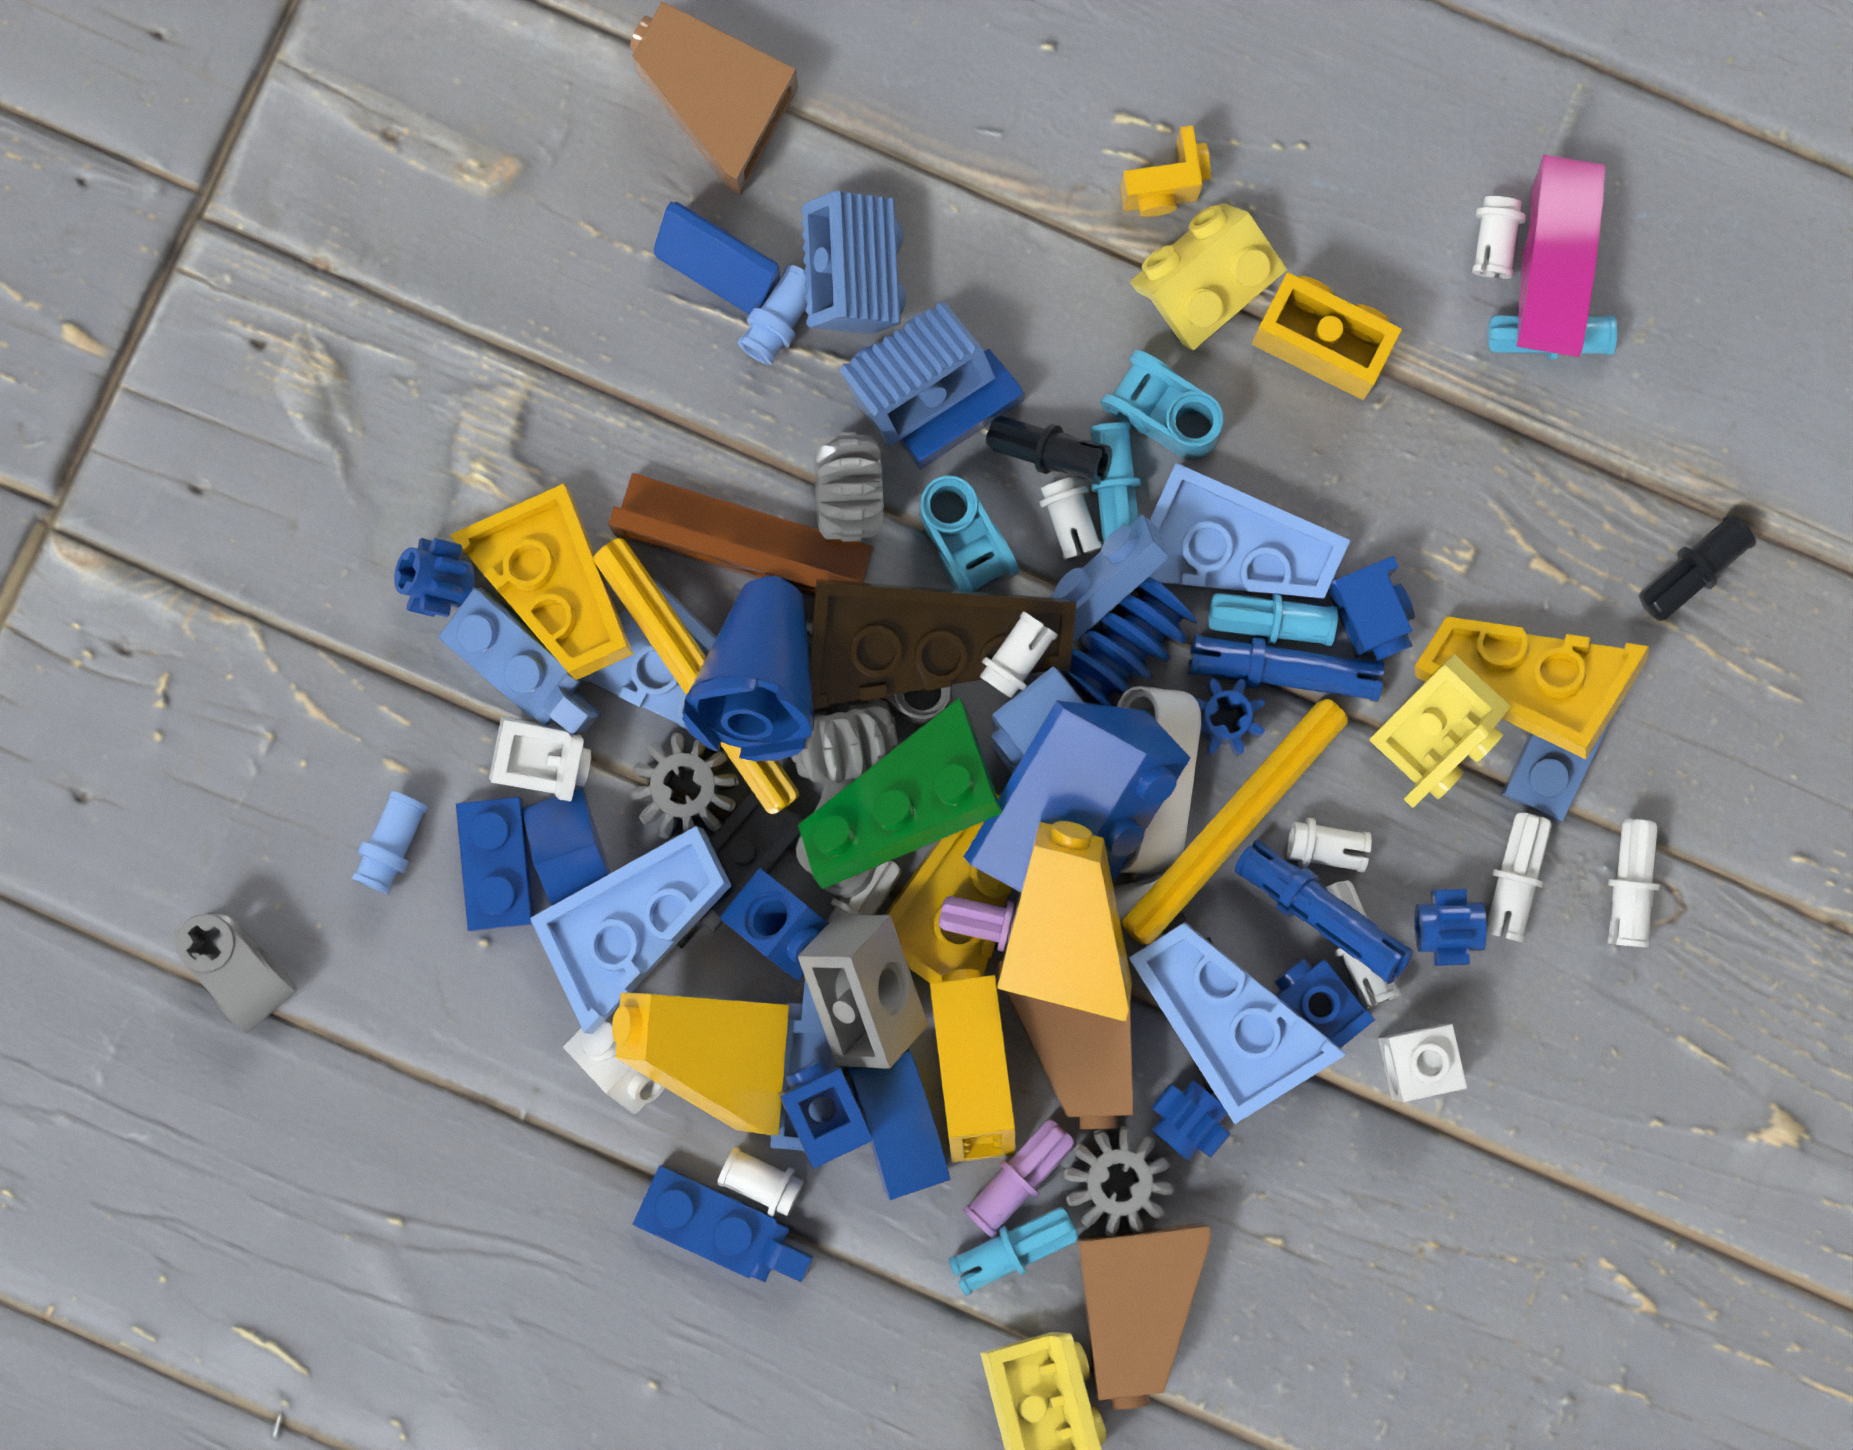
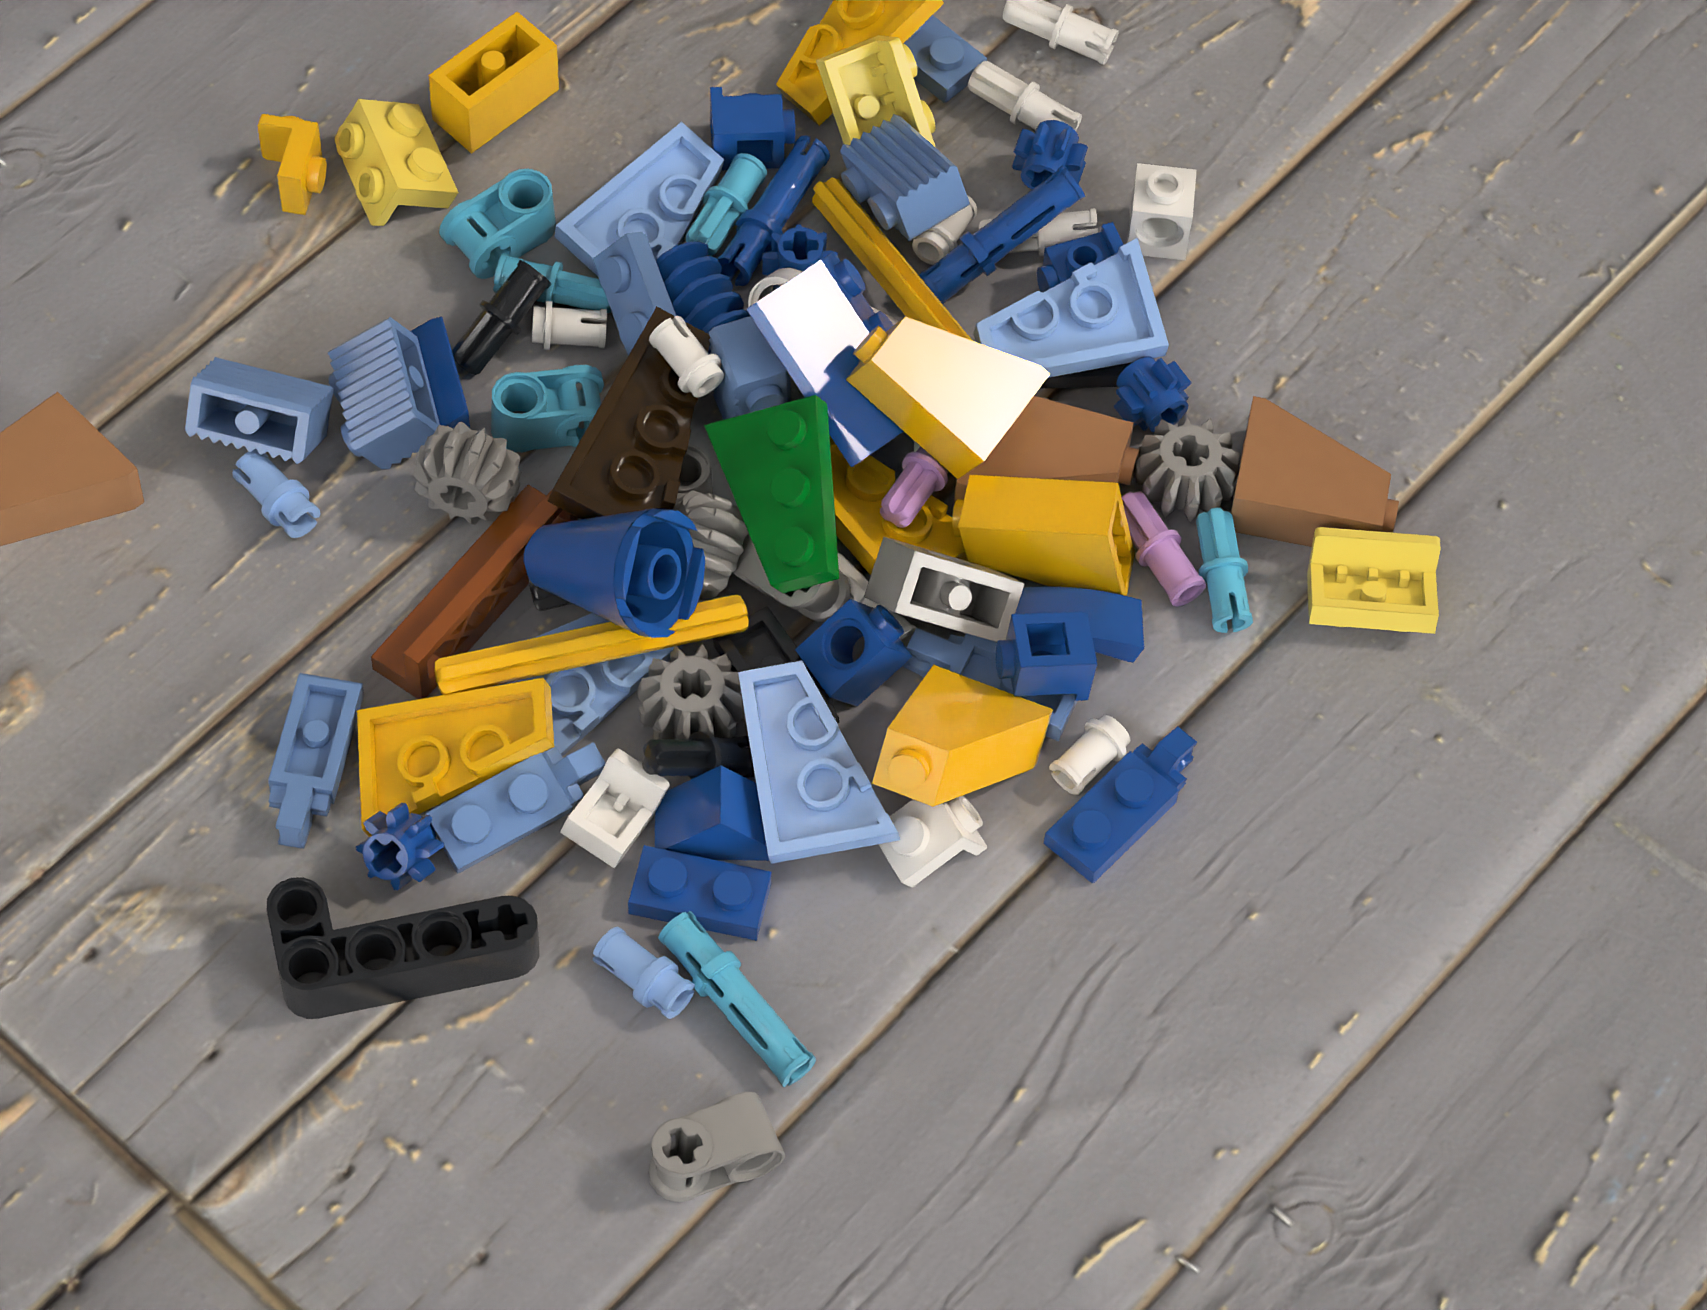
camera: 75 degrees left, 25 degrees down
blue slope [654,201,781,314] -> none
none -> black beam [267,877,539,1019]
none -> medium blue hinge [268,673,364,849]
none -> black axle [642,731,755,779]
none -> medium azure pin [658,911,816,1087]
none -> medium blue brick [840,114,970,242]

